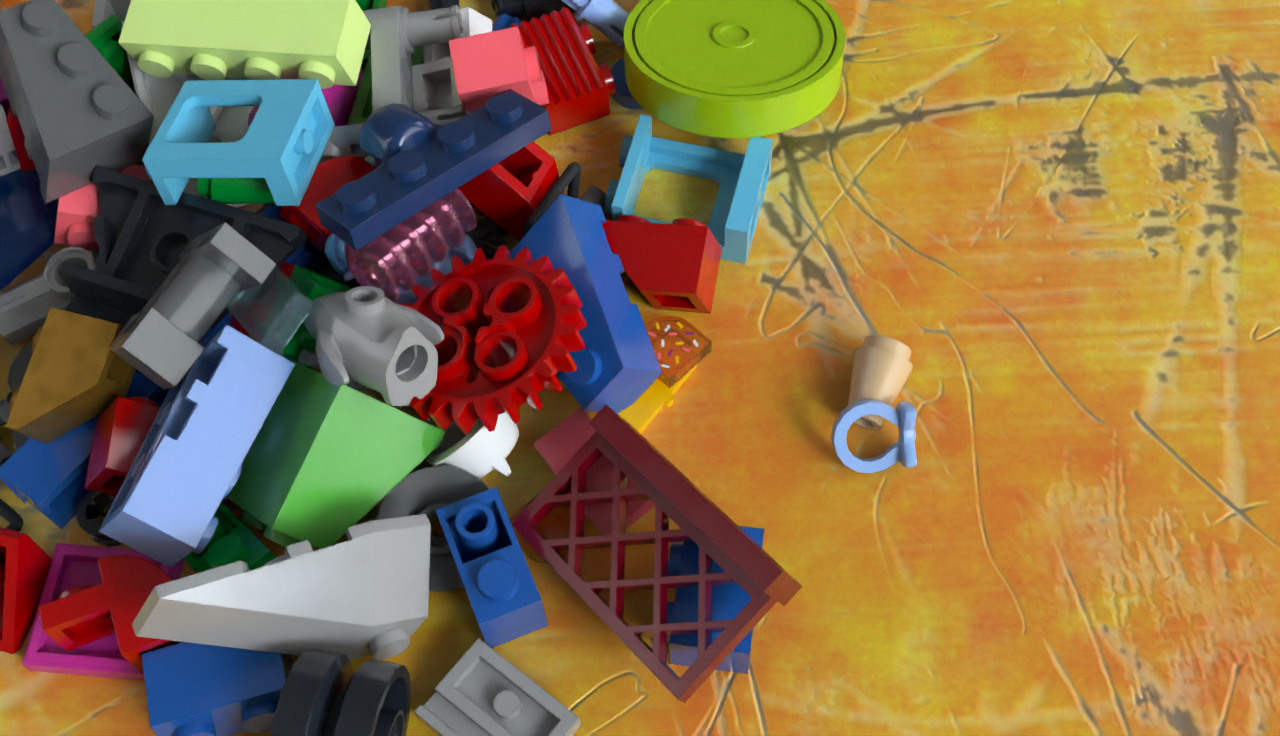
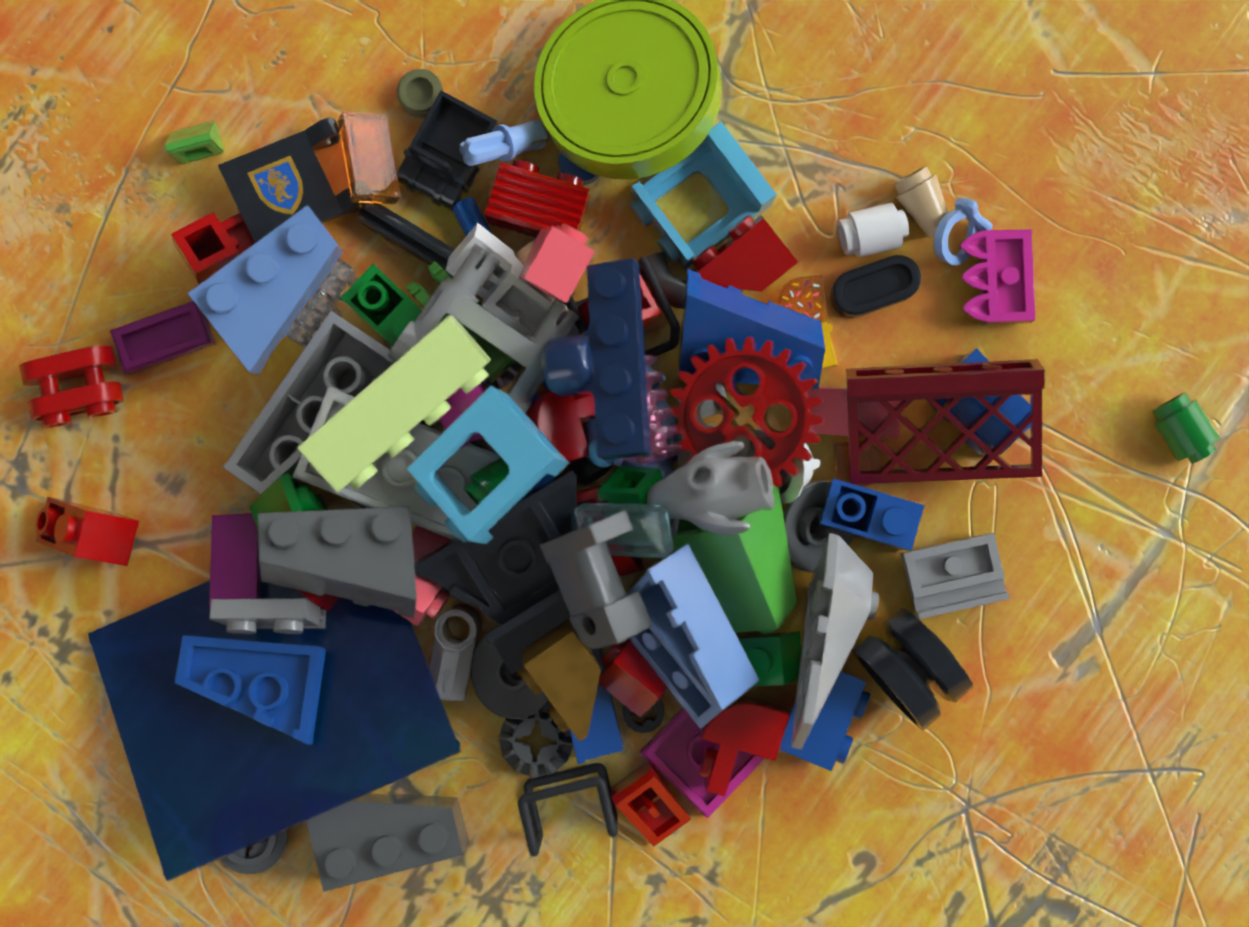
camera: 60 degrees left, 25 degrees up
none -> black tile [830,255,921,318]
none -> white brick [837,203,909,258]
none -> dark pink plate [960,229,1035,324]

